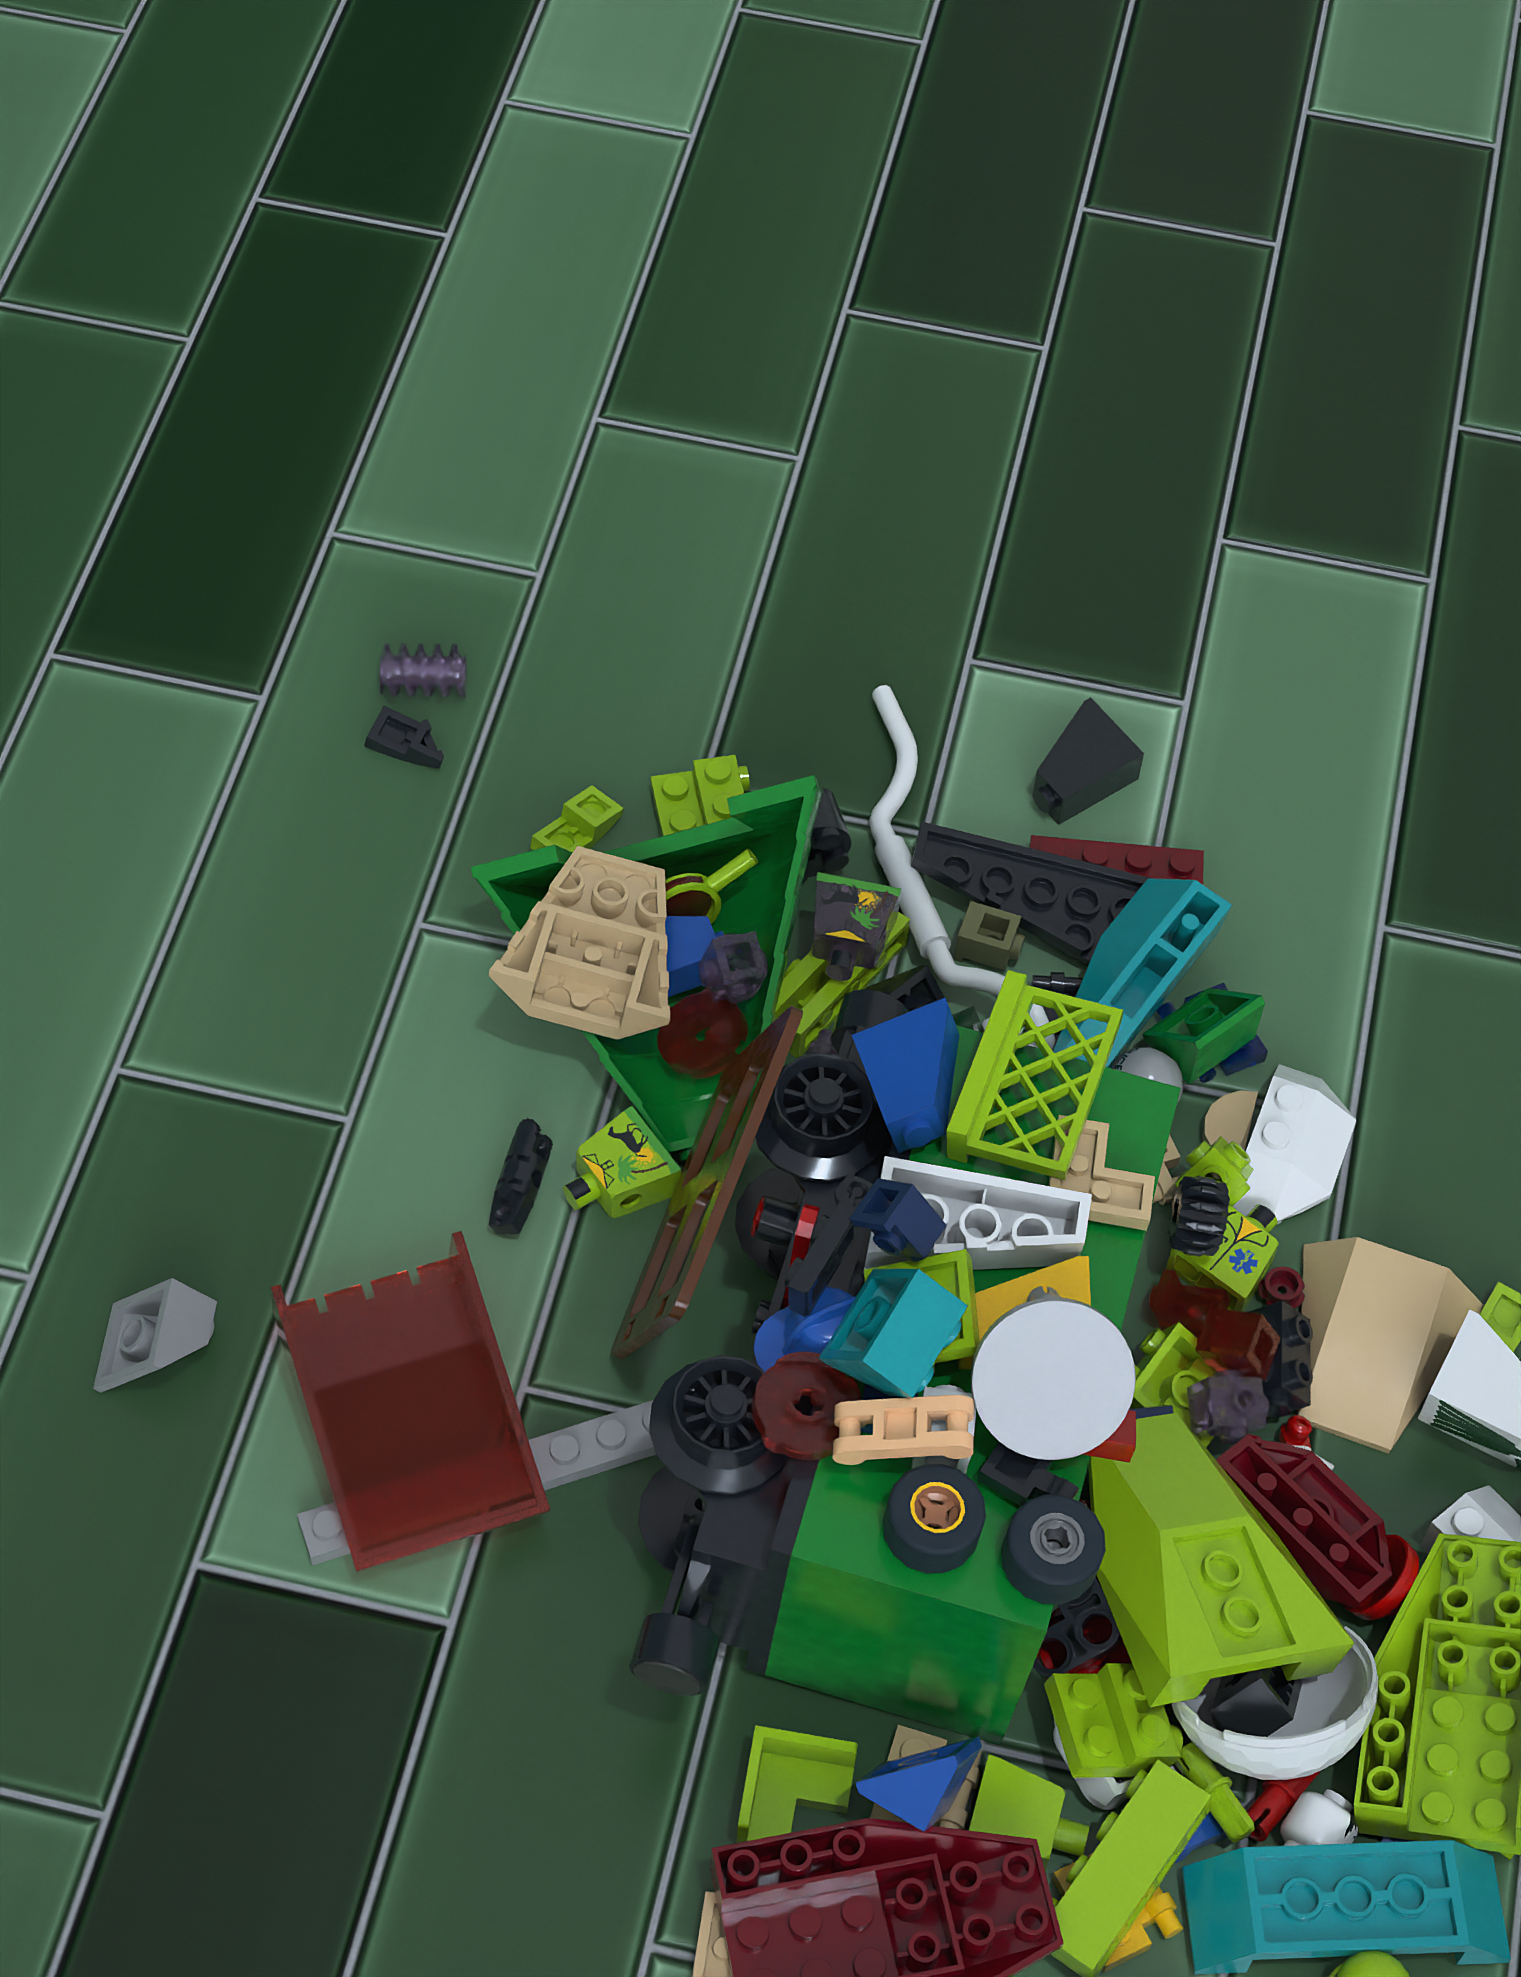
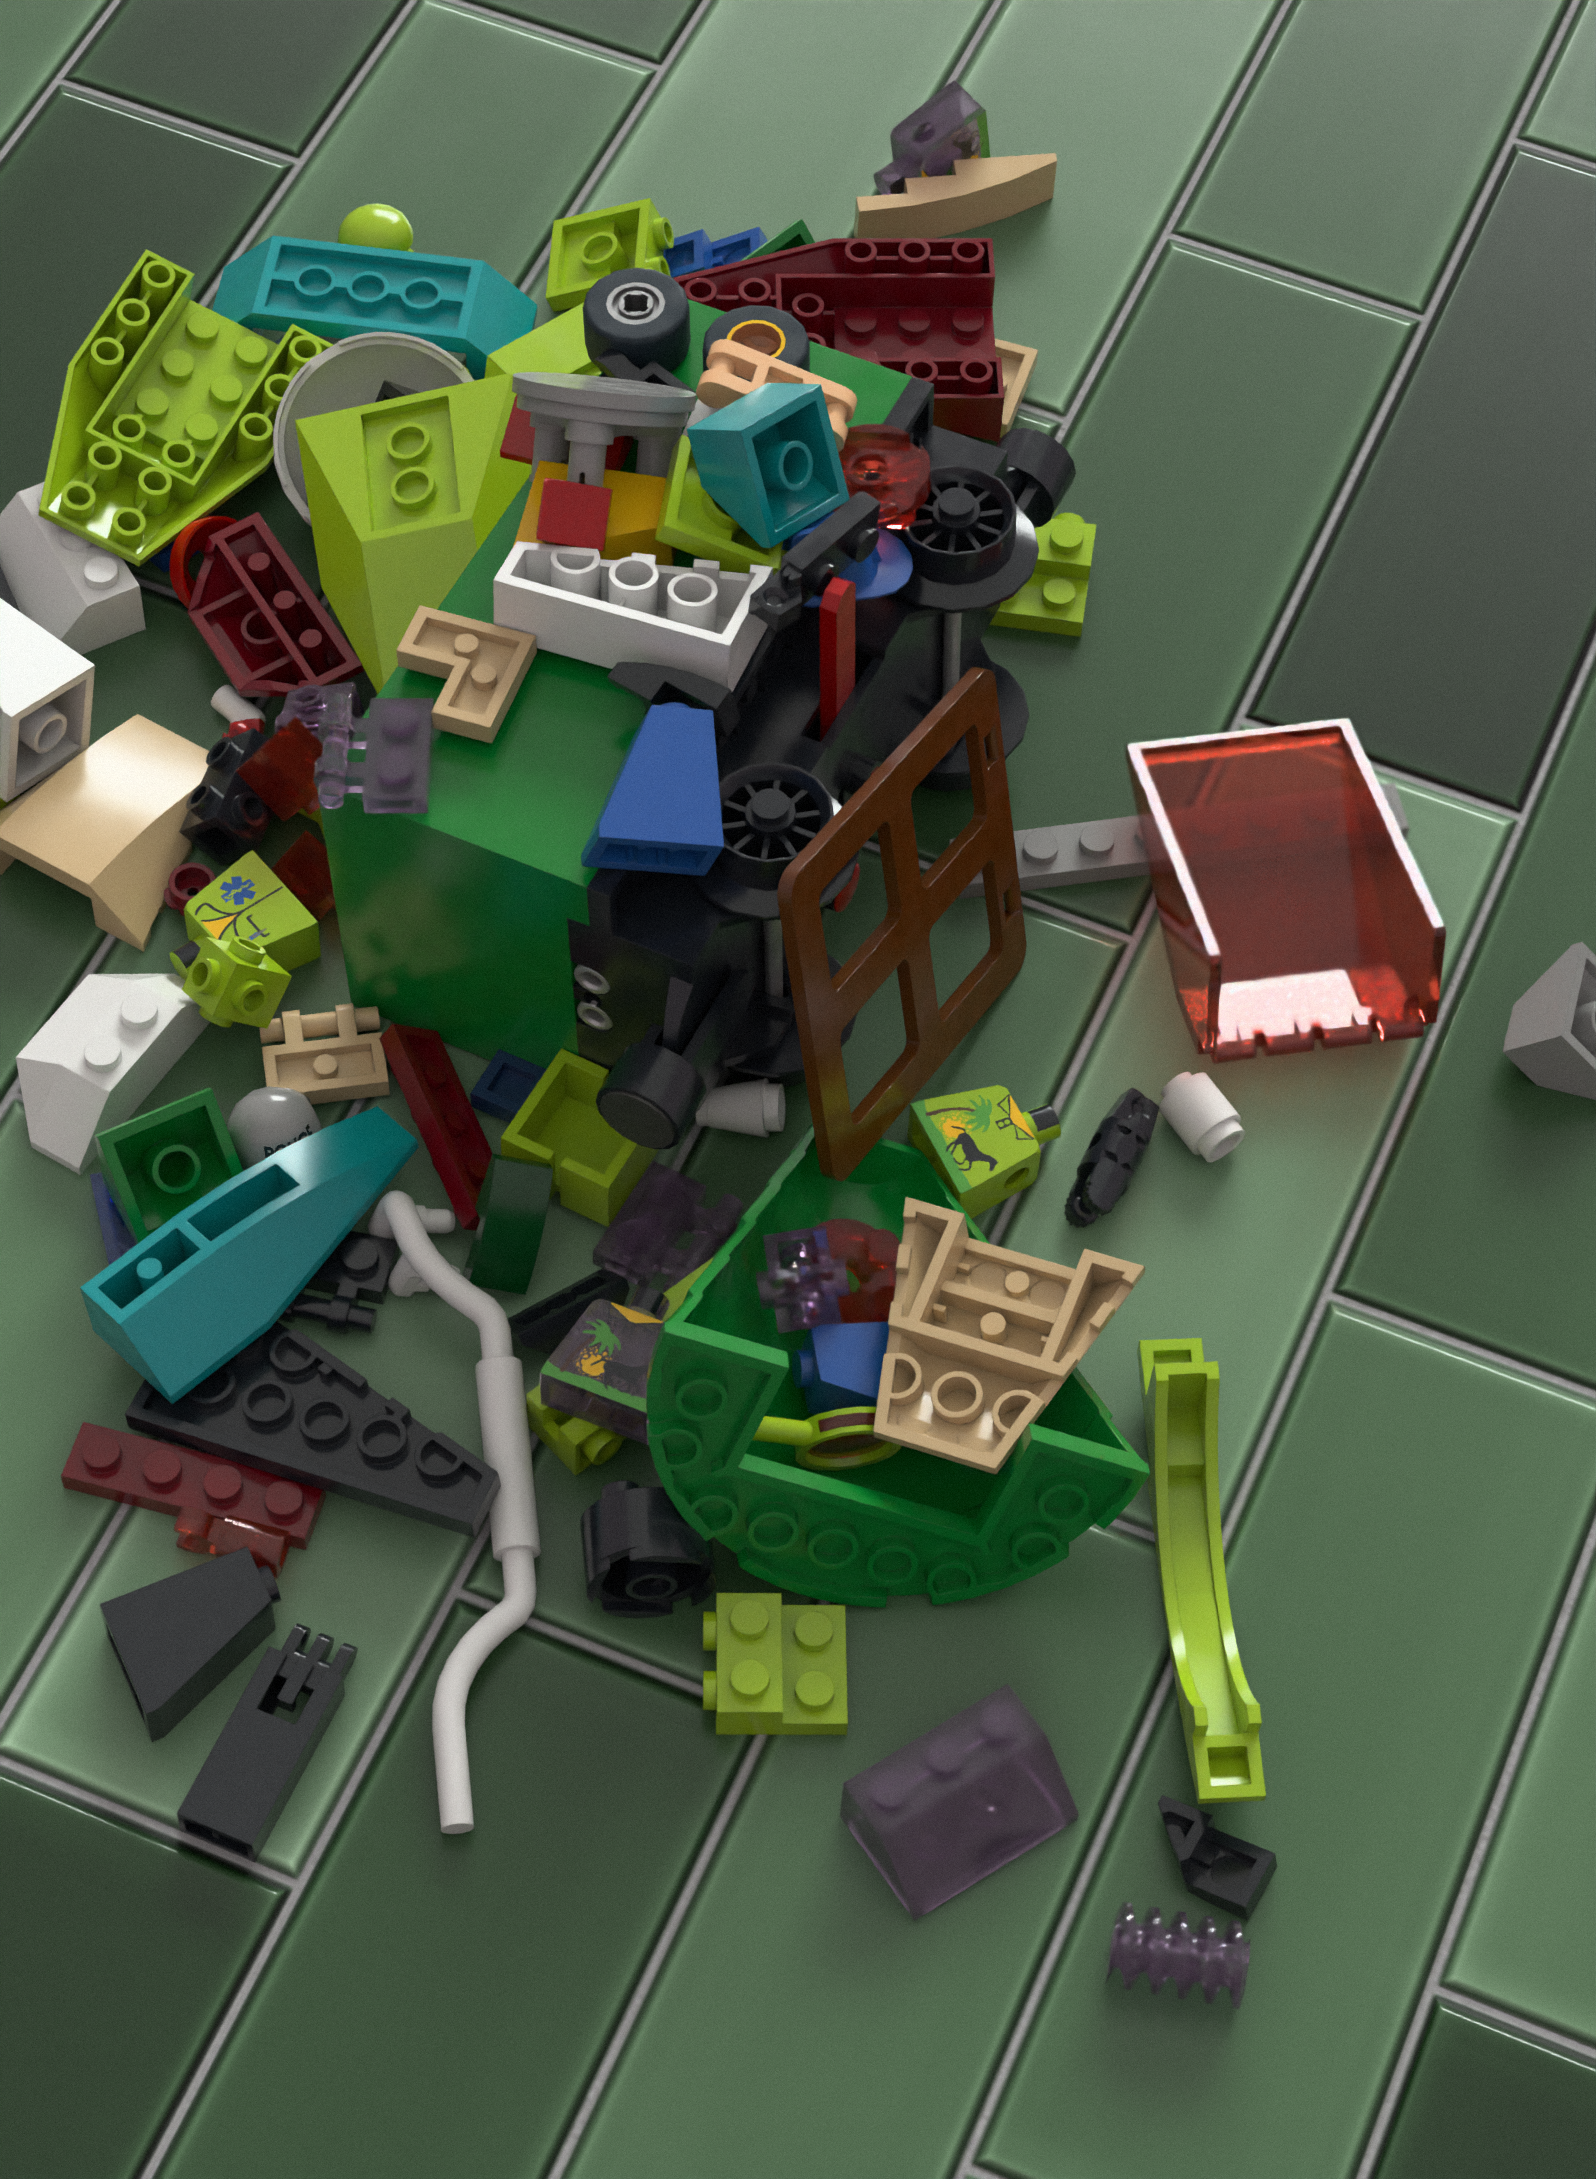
camera: 170 degrees left, 0 degrees up
lime slope [530,785,624,853] -> none
dark blue brick [849,1178,947,1262] -> none
lime fence [947,970,1123,1180] -> none
olive brick [954,901,1026,970] -> none
black gear [1168,1176,1230,1257] -> none
tan tile [1202,1090,1258,1150] -> none
none -> clear red bar [174,1506,291,1578]
none -> black hinge [177,1623,358,1863]
none -> clear purple plate [313,694,434,813]
none -> red slope [536,478,613,552]
none -> black slope [607,662,741,738]
none -> clear purple slope [840,1684,1079,1921]
none -> lime plate [989,513,1096,637]
none -> lime slope [1137,1338,1266,1804]
none -> white brick [1159,1072,1245,1162]

